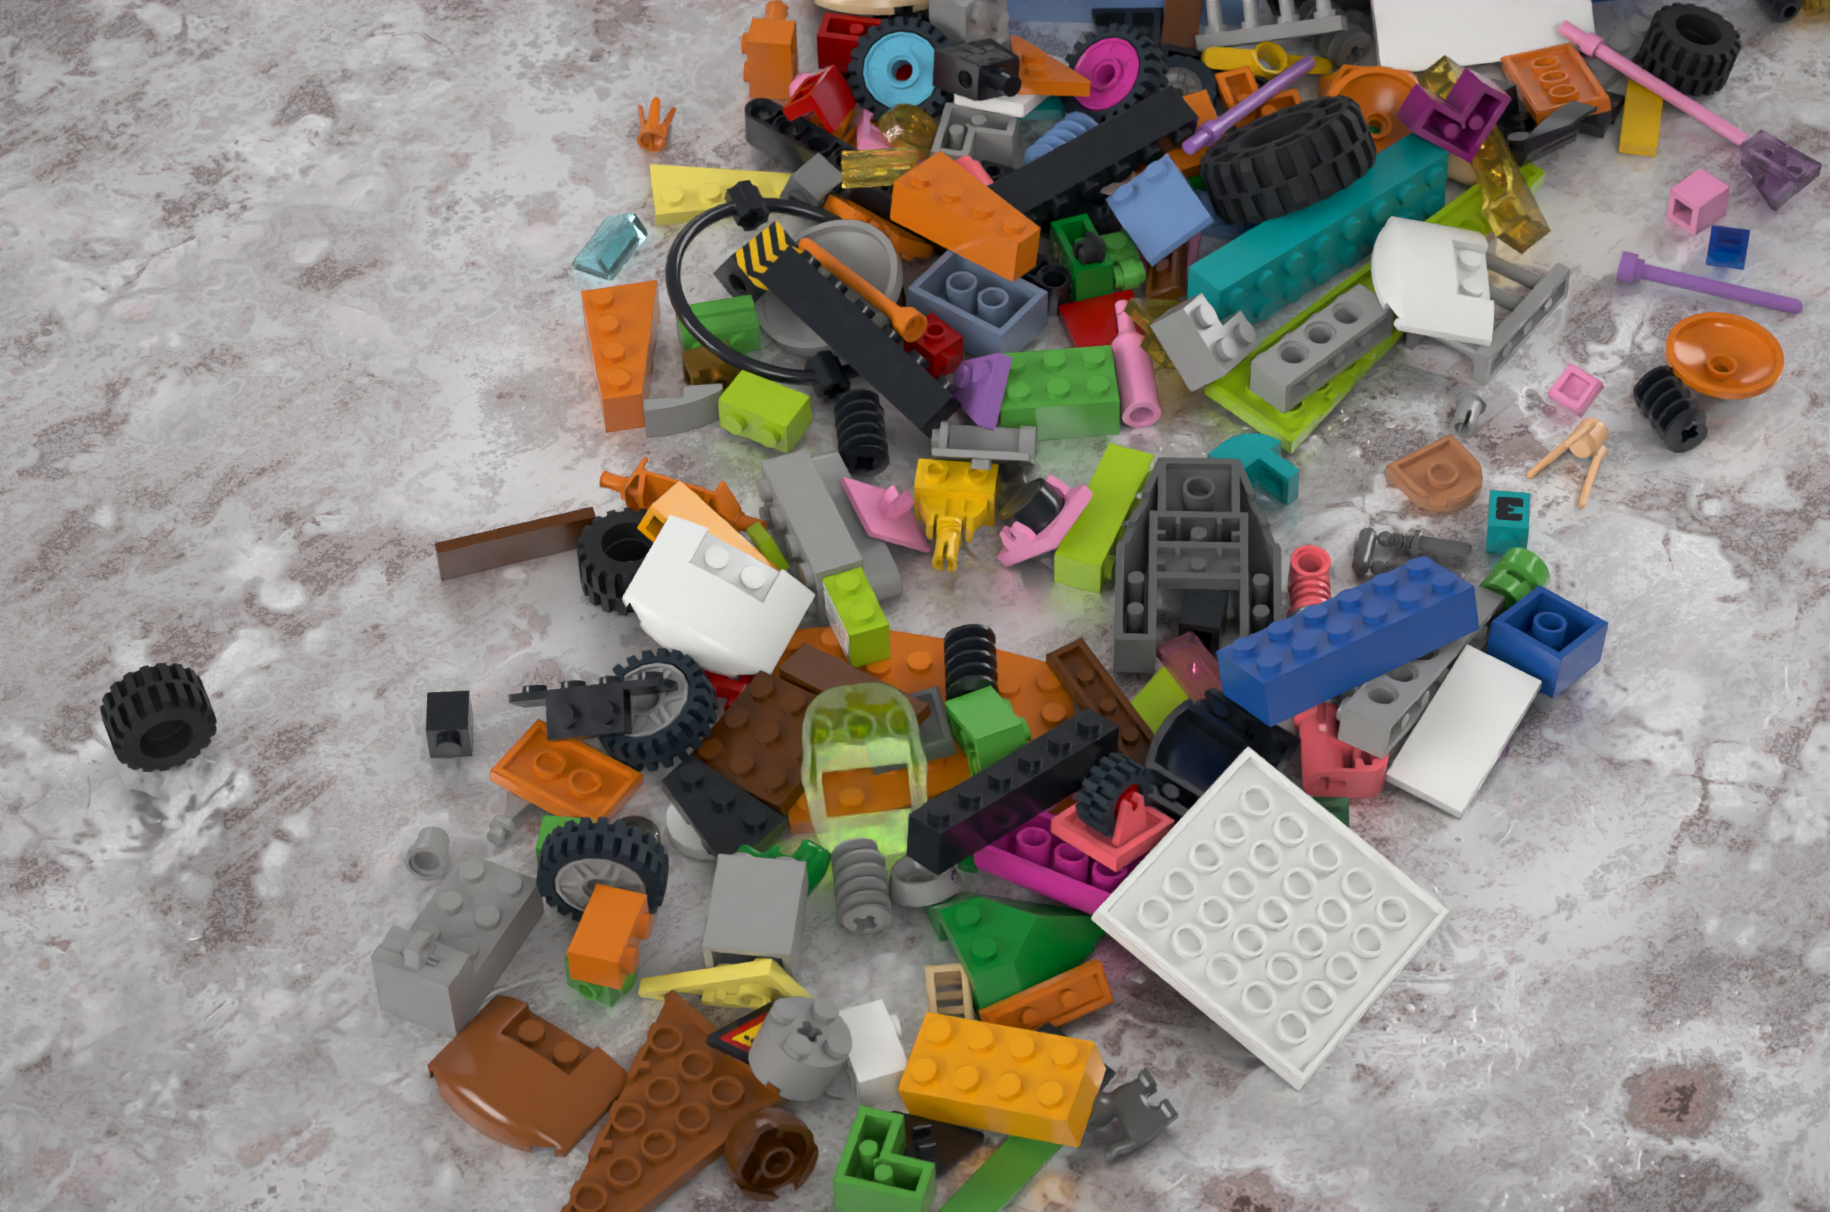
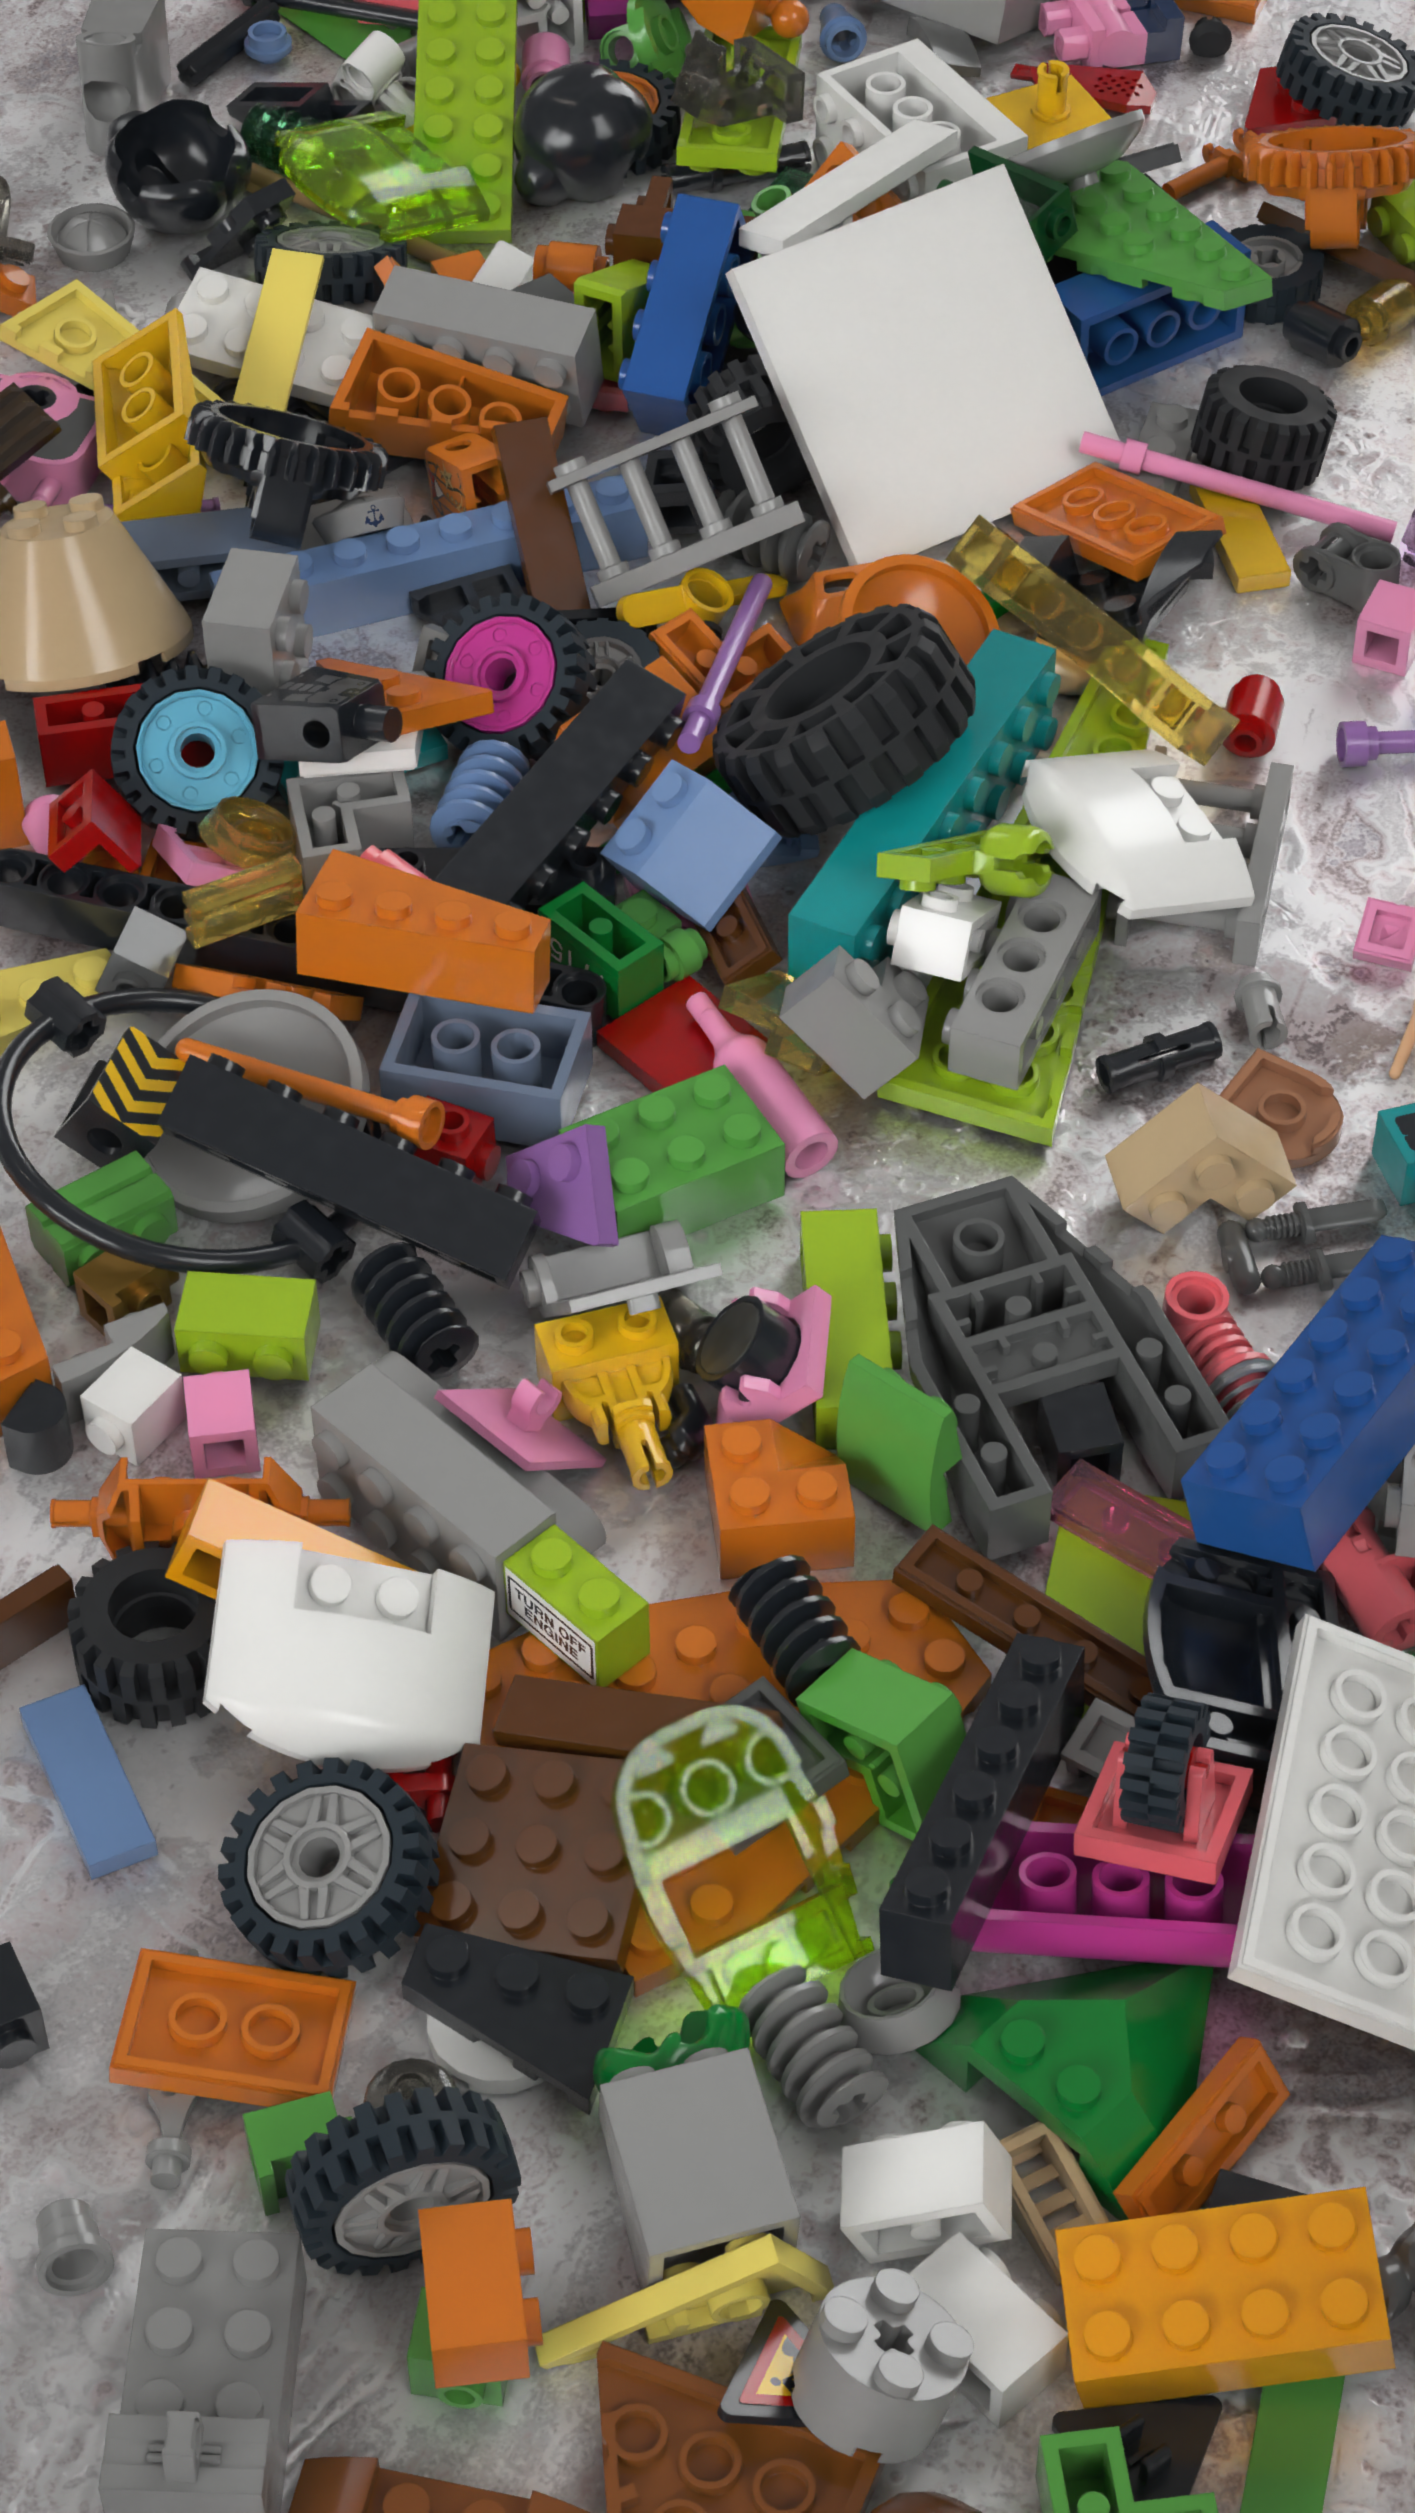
camera: 25 degrees left, 0 degrees up
black bracket [508,671,678,742] -> none
lime tile [746,521,790,571] -> none
black piece [1073,231,1107,265] -> none
teal brick [1207,433,1300,506] -> none
magenta brick [1395,67,1512,163] -> none
none -> black brick [1,1379,74,1475]
none -> medium blue tile [19,1684,158,1880]
none -> white brick [80,1346,187,1467]
none -> bright pink brick [183,1369,261,1479]
none -> black arm [660,1383,714,1469]
none -> orange slope [704,1419,855,1580]
none -> bright green slope [836,1354,962,1531]
none -> white brick [840,2121,1012,2264]
none -> lime plate [876,823,1054,899]
none -> white brick [887,883,1002,982]
none -> black pin [1095,1021,1223,1094]
none -> tan brick [1105,1082,1297,1234]
none -> red brick [1219,674,1284,758]
none -> dark grey piece [1293,522,1401,613]

